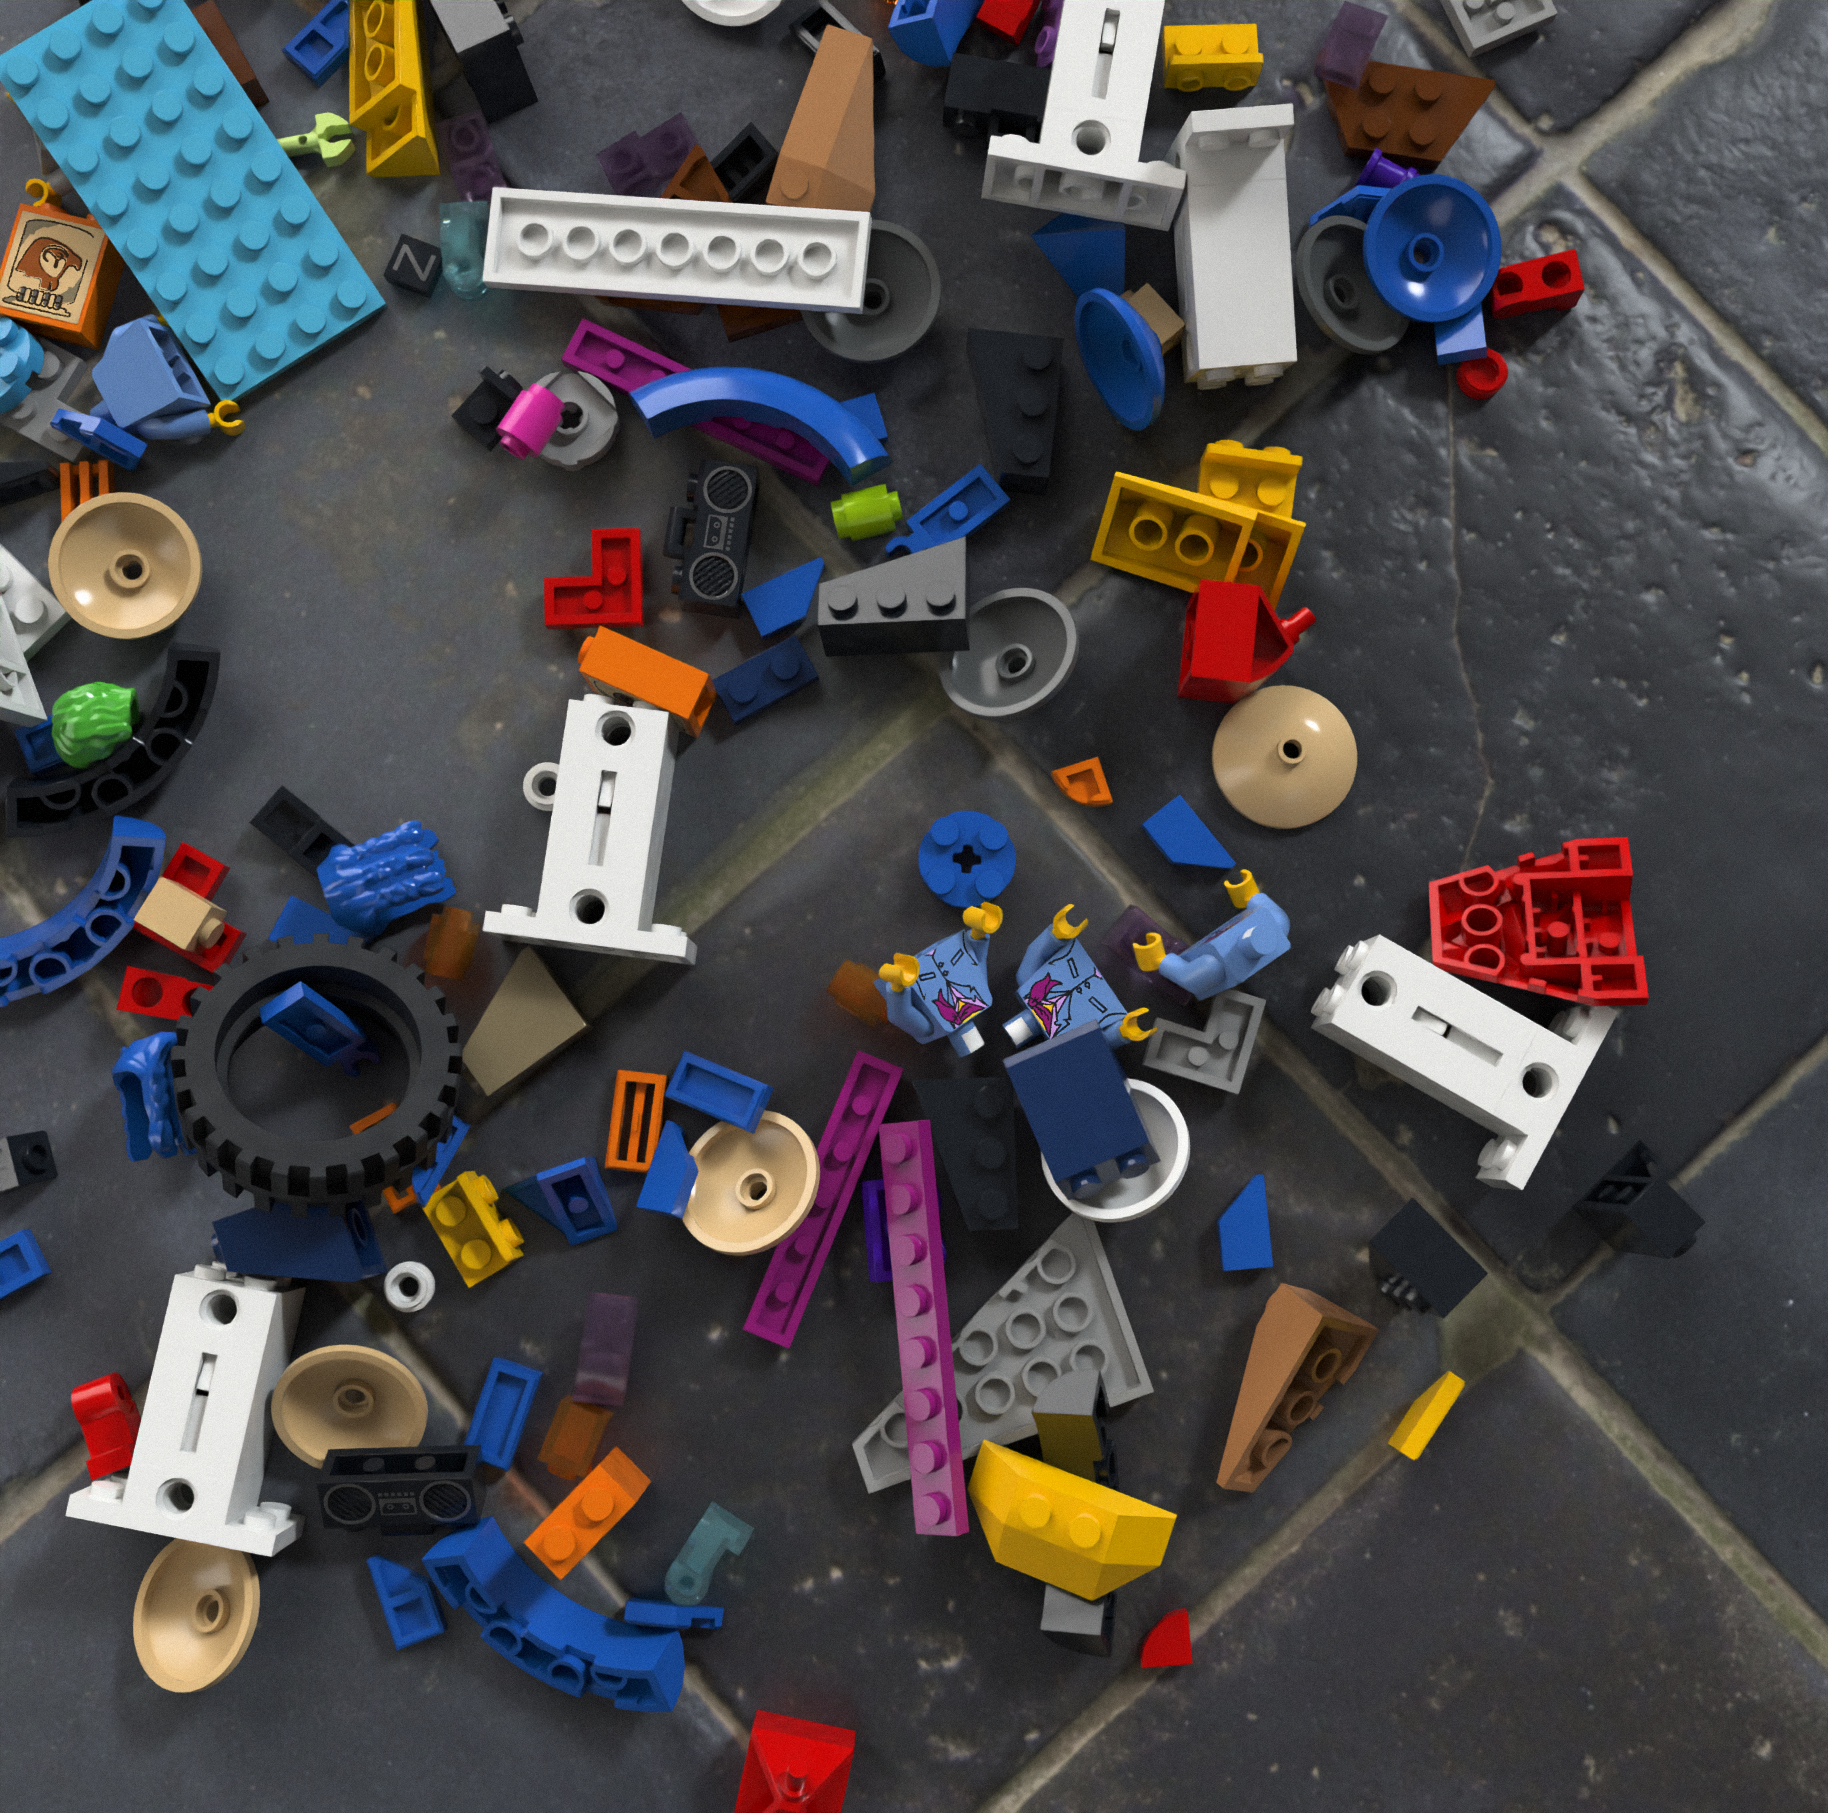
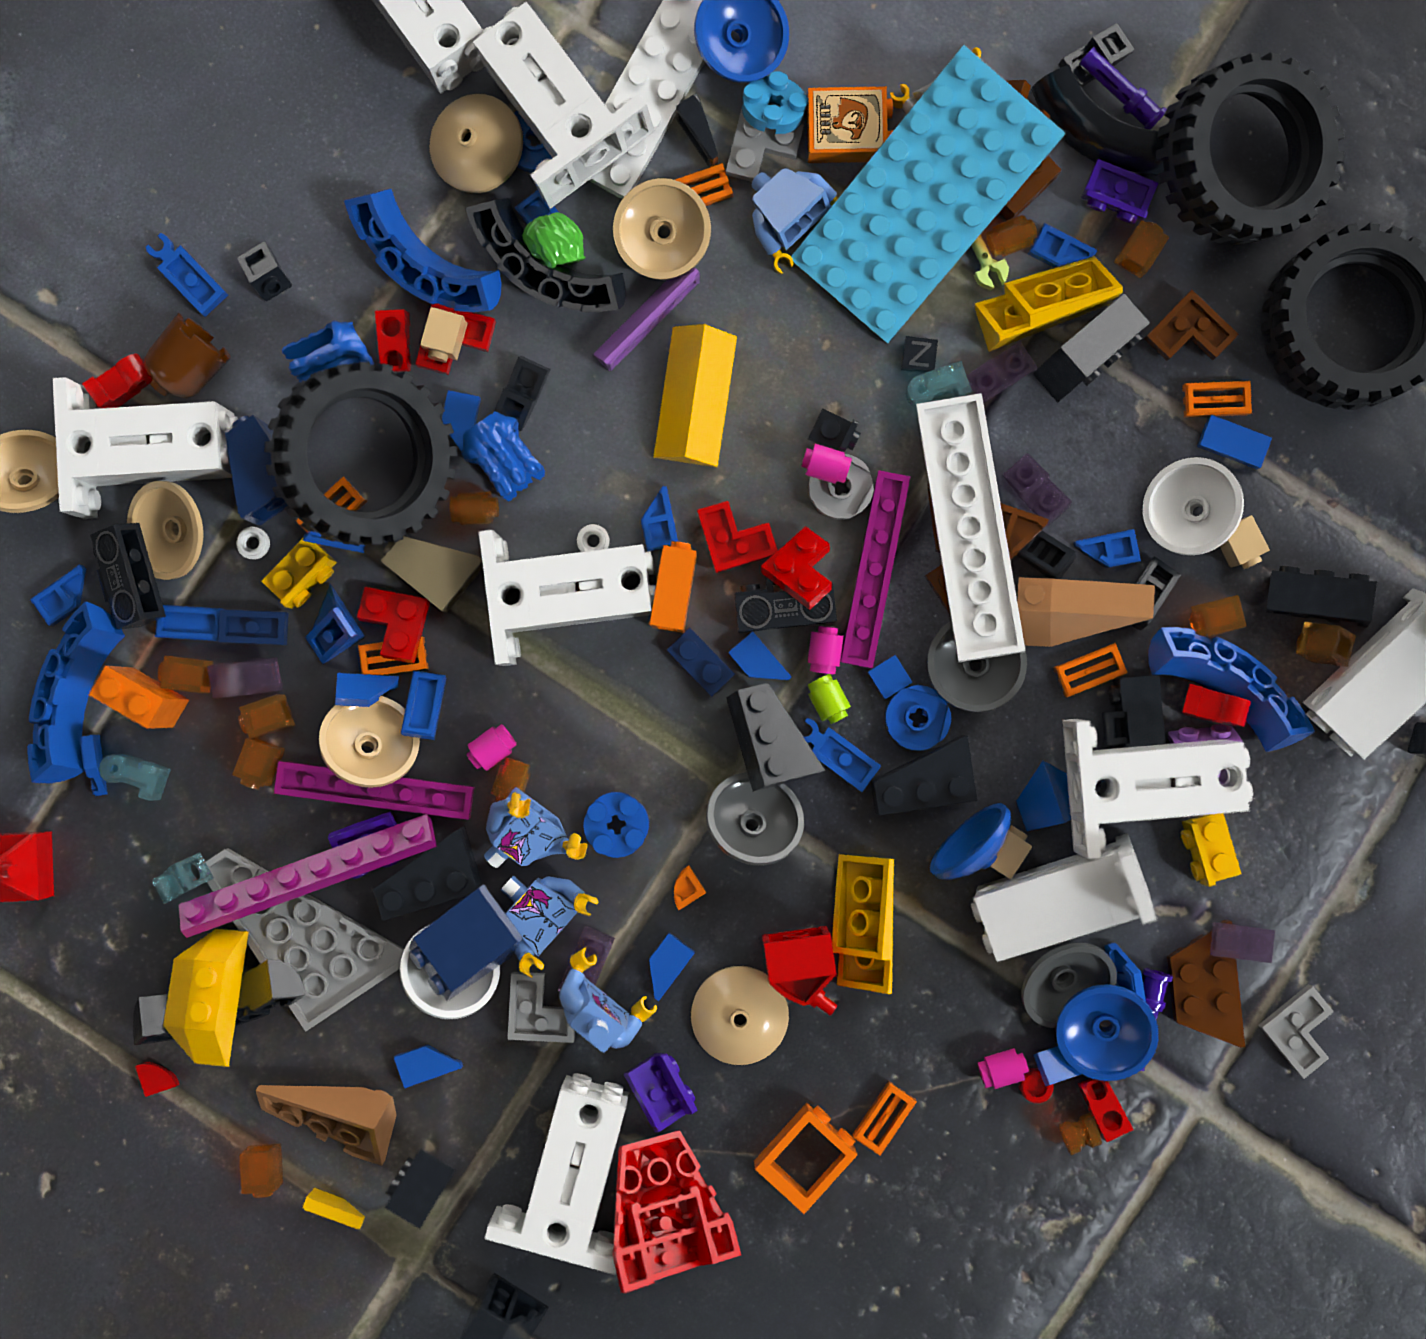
camera: 80 degrees right, 5 degrees up
blue tile [50,409,148,472] -> none
blue plate [259,981,381,1077] -> none
blue brick [628,367,893,487] -> none
yellow bracket [1196,440,1303,519] -> none
none -> reddish brown cylinder [144,313,231,398]
none -> clear light blue leg [152,852,214,904]
none -> dark blue plate [218,609,288,645]
none -> clear orange brick [232,737,285,790]
none -> clear orange brick [238,694,295,738]
none -> clear orange brick [239,1144,283,1198]
none -> red plate [357,587,430,664]
none -> dark pink brick [466,724,517,771]
none -> medium lavender slope [594,268,700,371]
none -> dark purple bracket [623,1053,697,1132]
none -> blue tile [640,486,678,552]
none -> yellow slope [654,324,737,467]
none -> orange window [754,1102,857,1214]
none -> red plate [761,526,832,610]
none -> dark pink brick [808,626,844,674]
none -> orange tile [852,1081,917,1156]
none -> blue plate [885,685,951,751]
none -> dark pink brick [977,1048,1029,1089]
none -> clear orange brick [986,215,1037,257]
none -> orange tile [1053,643,1128,697]
none -> clear orange wheel [1058,1113,1102,1156]
none -> blue tile [1073,529,1141,568]

